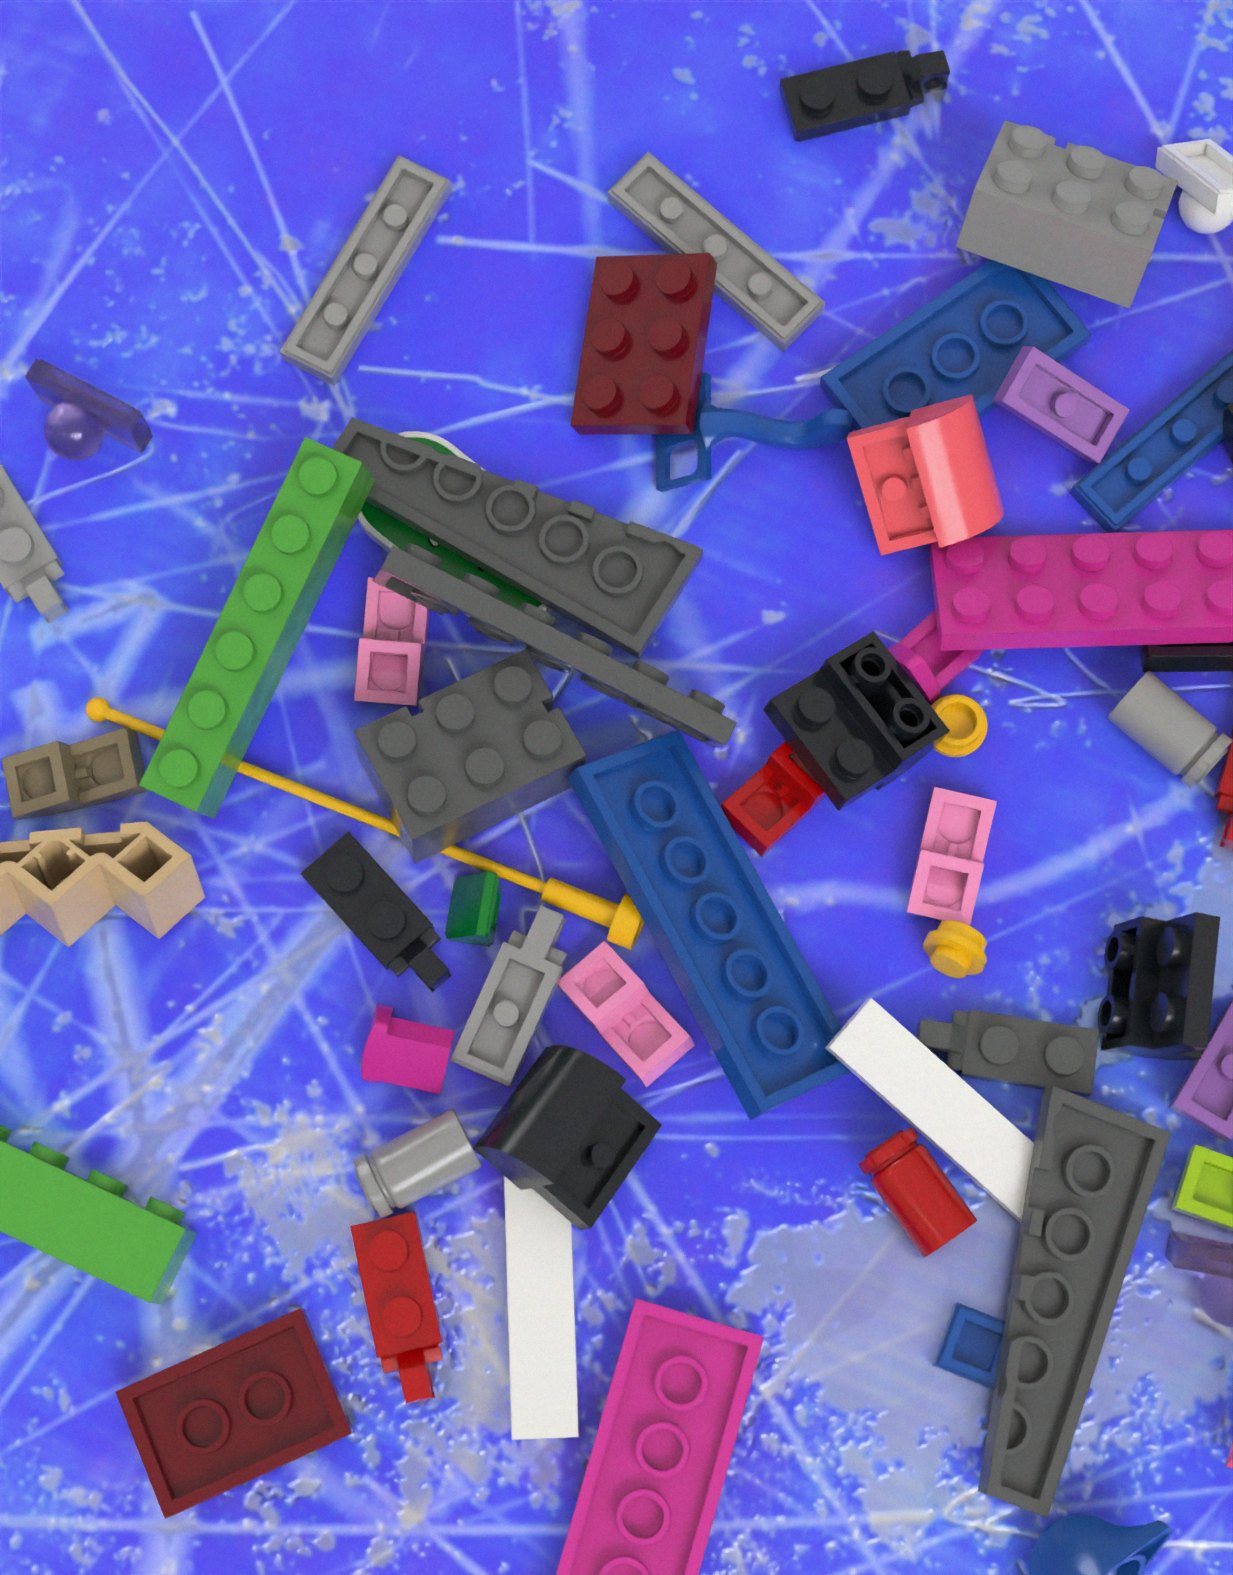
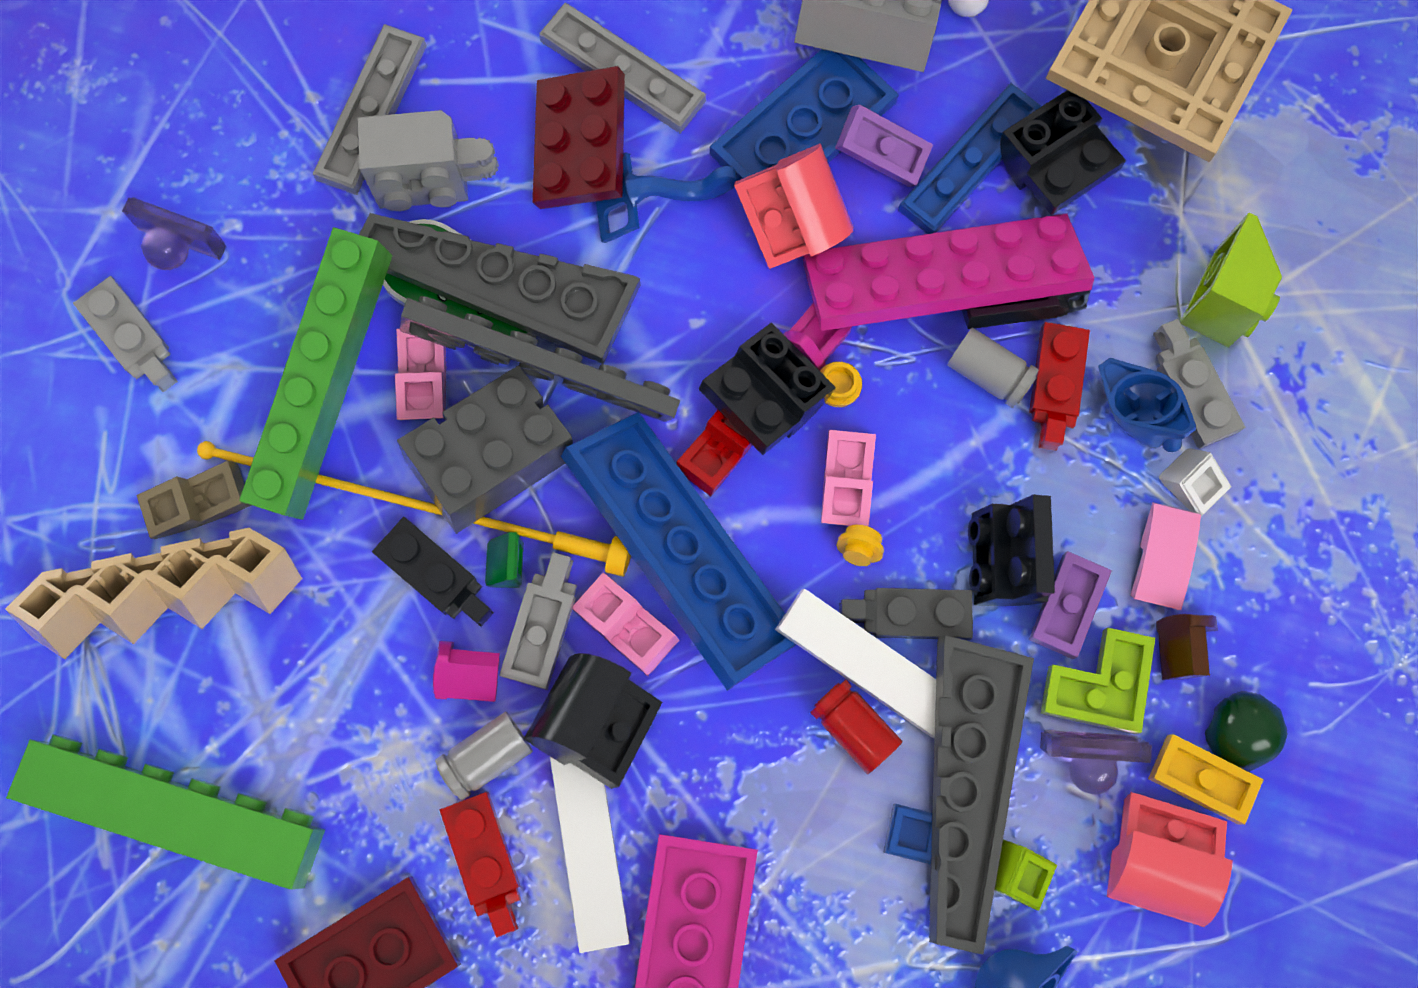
camera: 15 degrees left, 0 degrees up
none -> light grey hinge [357,110,499,211]
none -> lime slope [994,840,1057,911]

